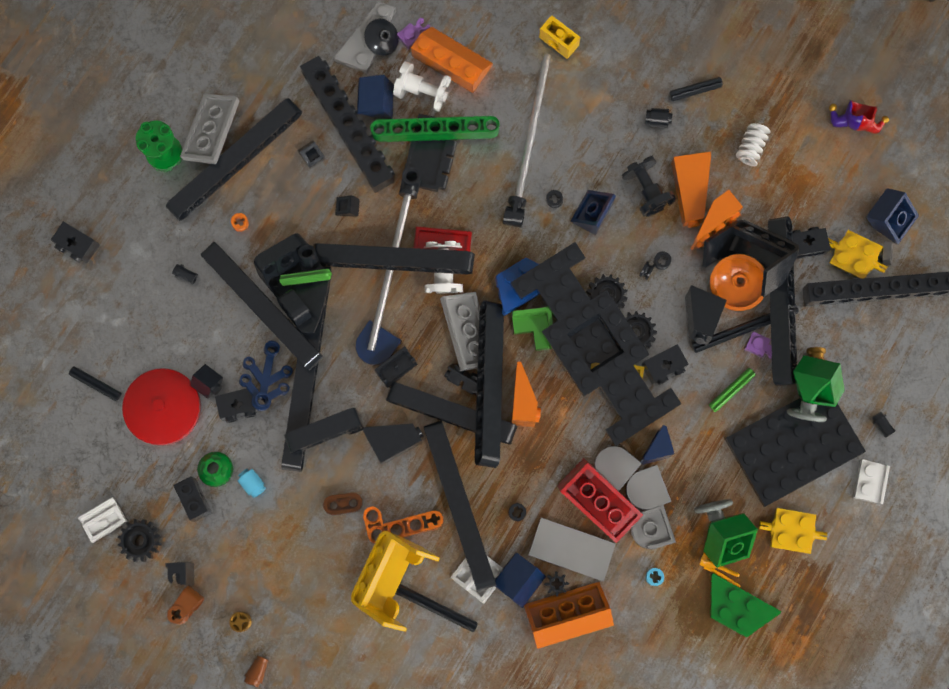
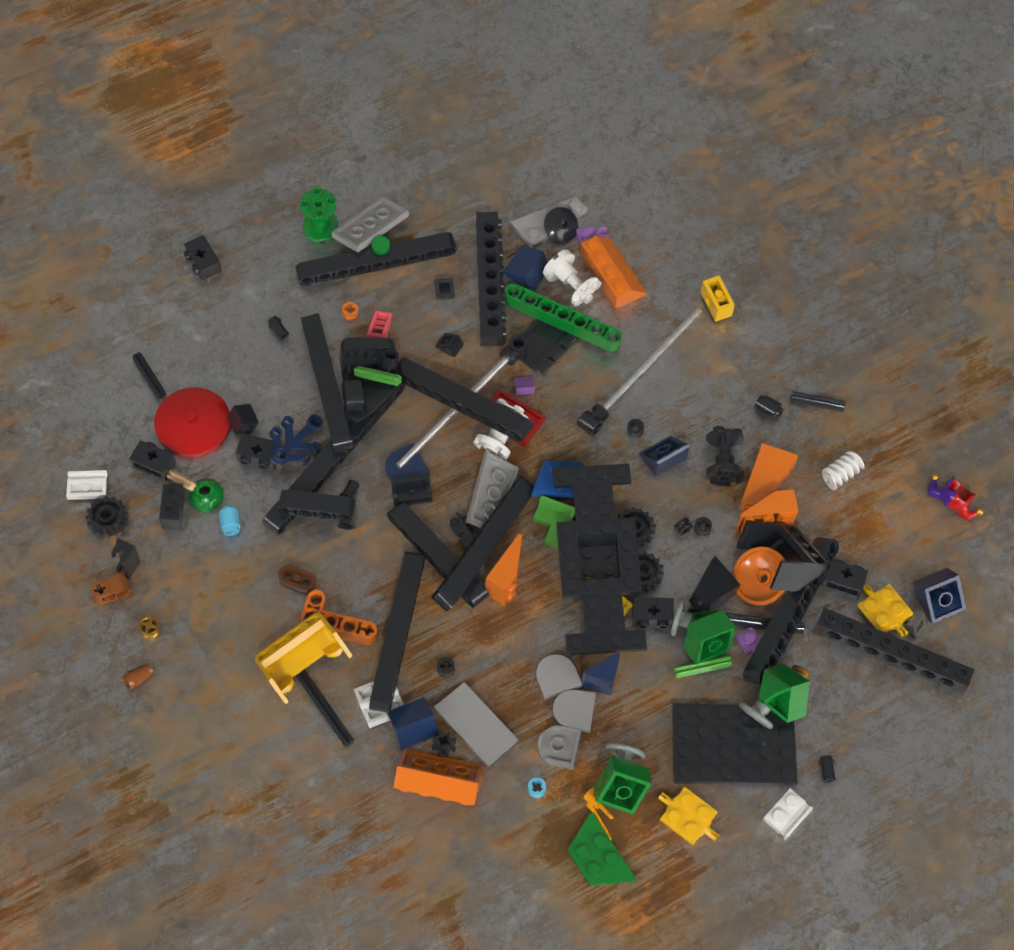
camera: 25 degrees right, 15 degrees down
black slope [362,423,424,465] -> none
red slope [557,458,643,543] -> none
none -> black brick [129,440,176,482]
none -> tan axle [166,469,196,491]
none -> black pin [339,480,360,499]
none -> coral slope [366,310,393,338]
none -> green tile [372,236,390,255]
none -> medium lavender slope [513,376,535,395]
none -> green piece [671,598,735,665]

